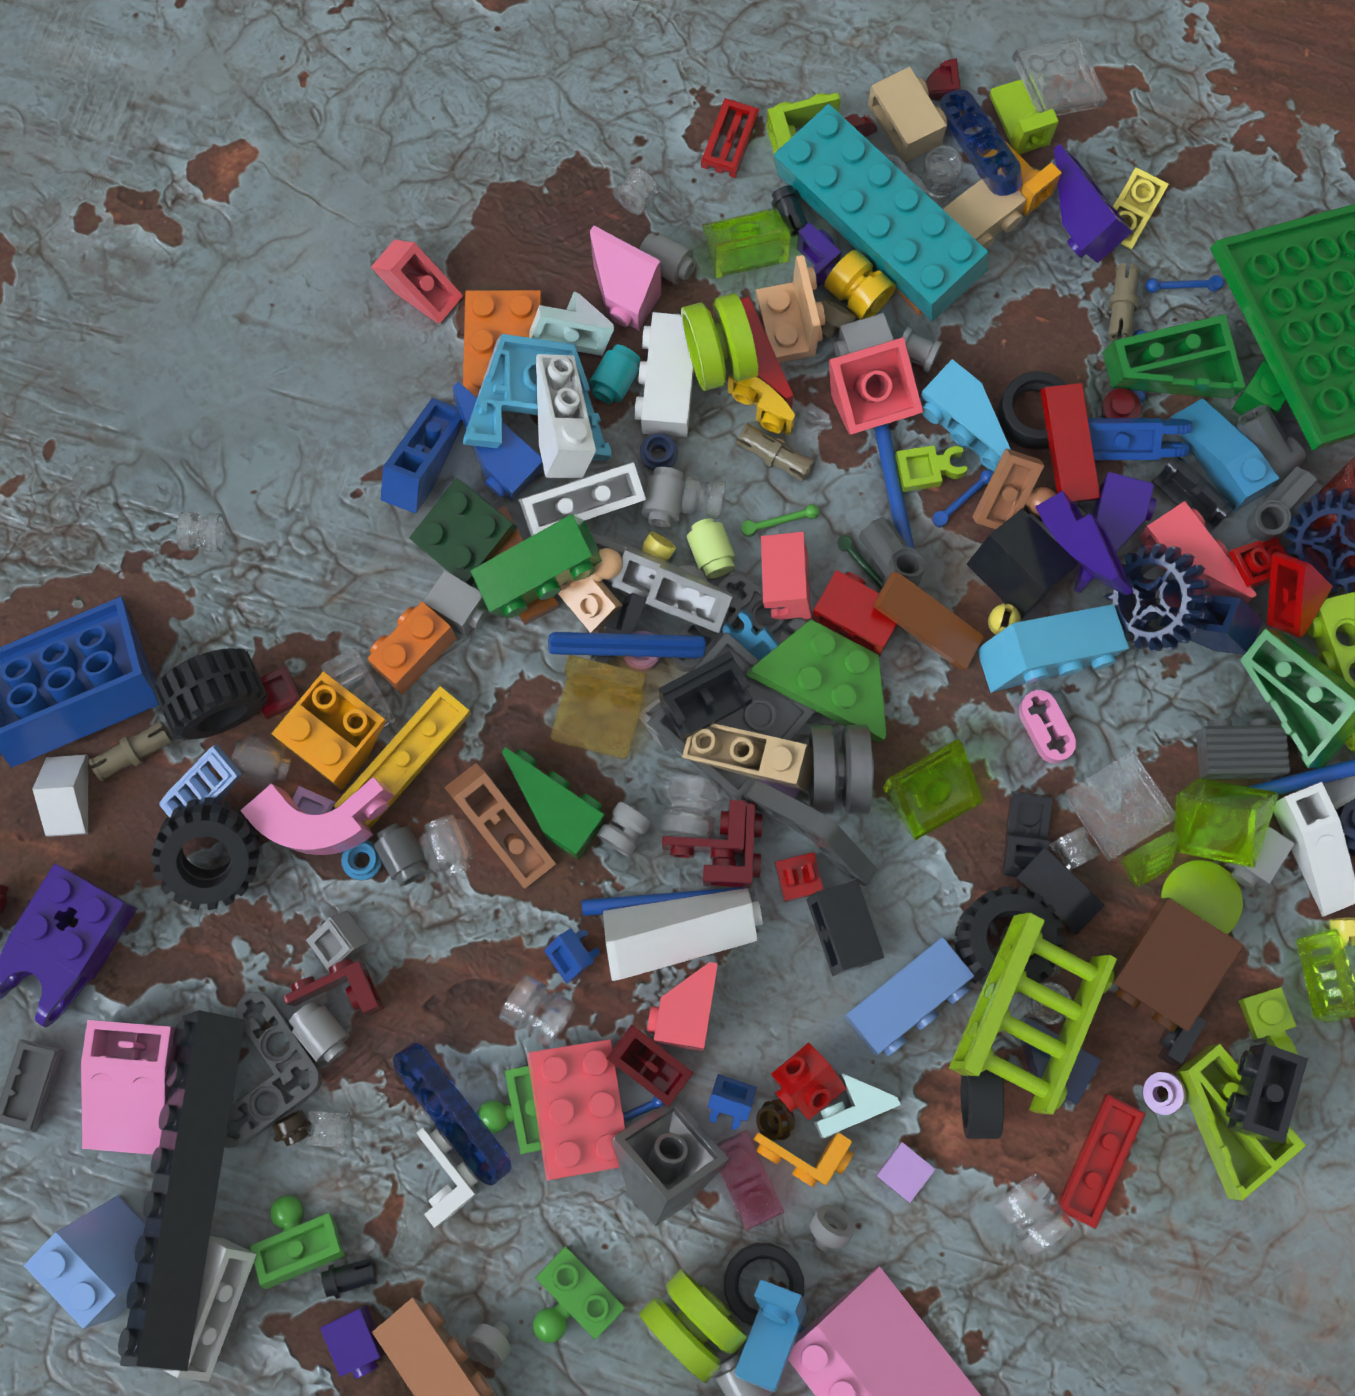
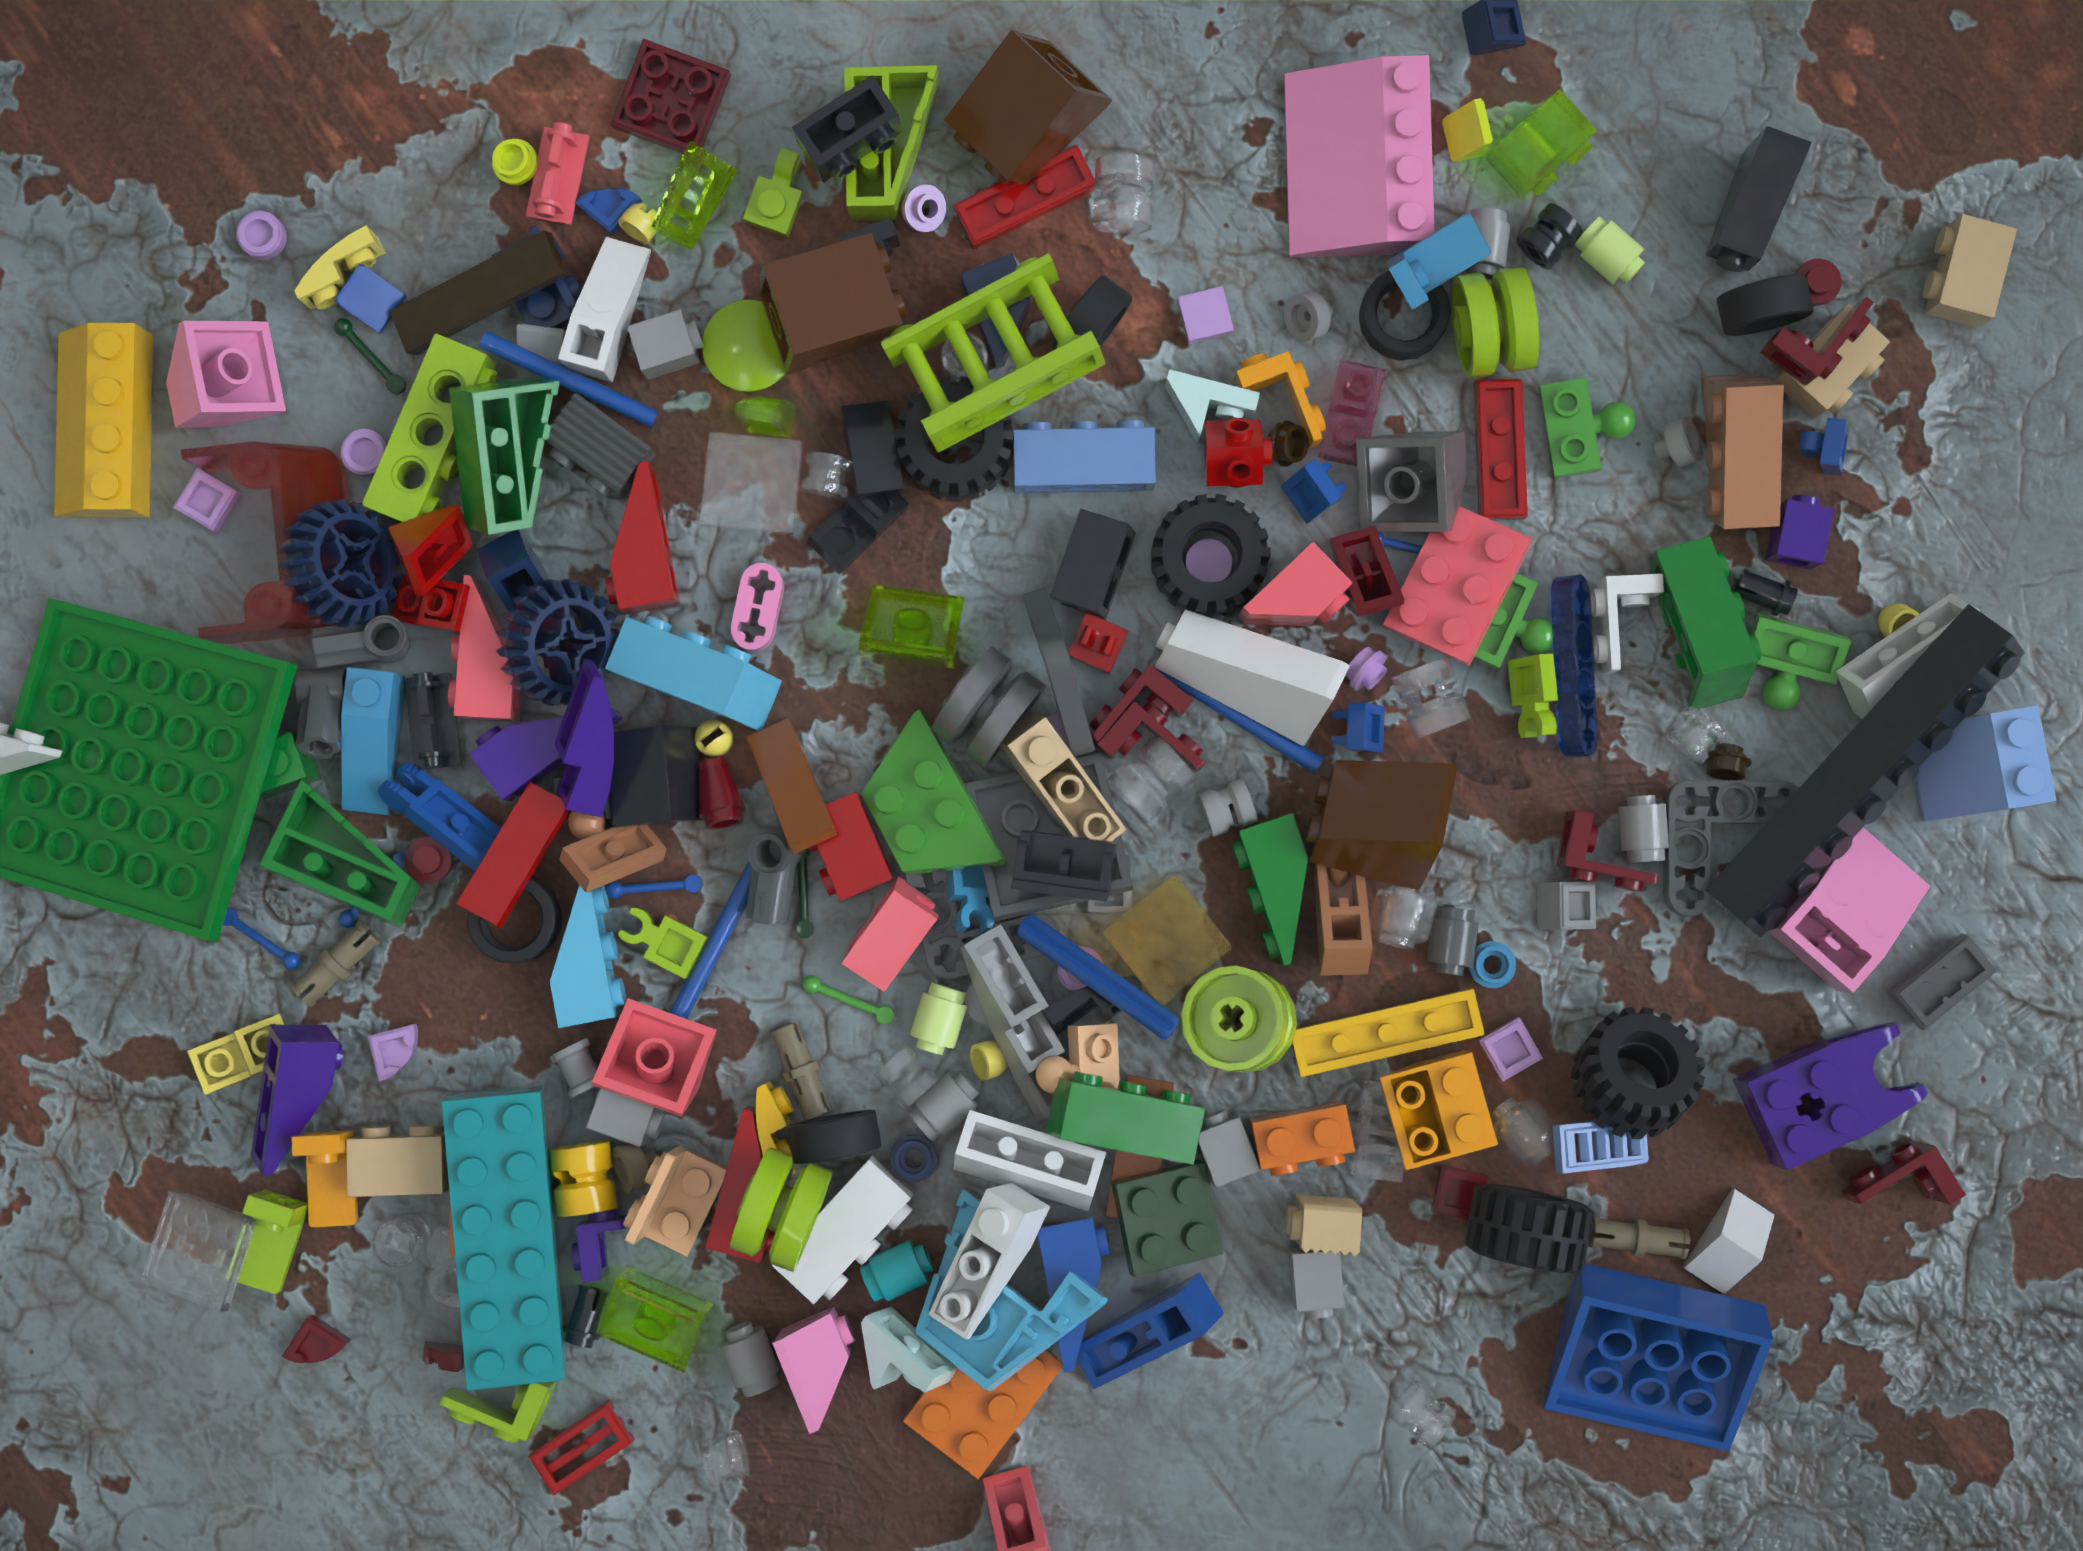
camera: 140 degrees left, 10 degrees up
bright pink arch [240,777,394,855] -> none
tan brick [868,67,947,163] -> none
clear blue beam [940,89,1023,196] -> none
clear neon green slope [1173,778,1278,868] -> none
none -> lavender tile [368,1024,418,1082]
none -> red slope [605,461,680,615]
none -> dark red cone [698,757,745,830]
none -> black tyre [787,1110,882,1164]
none -> reddish brown slope [944,30,1112,184]
none -> black tyre [1151,494,1271,618]
none -> lime wheel [1181,965,1297,1073]
none -> lavender tile [1185,539,1232,582]
none -> tan brick [1285,1194,1362,1257]
none -> light grey brick [1288,1247,1345,1318]
none -> reddish brown slope [1305,760,1457,892]
none -> lavender plate [1345,647,1387,691]
none -> red tile [1473,379,1528,520]
none -> lime plate [1507,654,1558,738]
none -> green wedge [1650,536,1761,712]
none -> light yellow hinge [1877,603,1919,637]

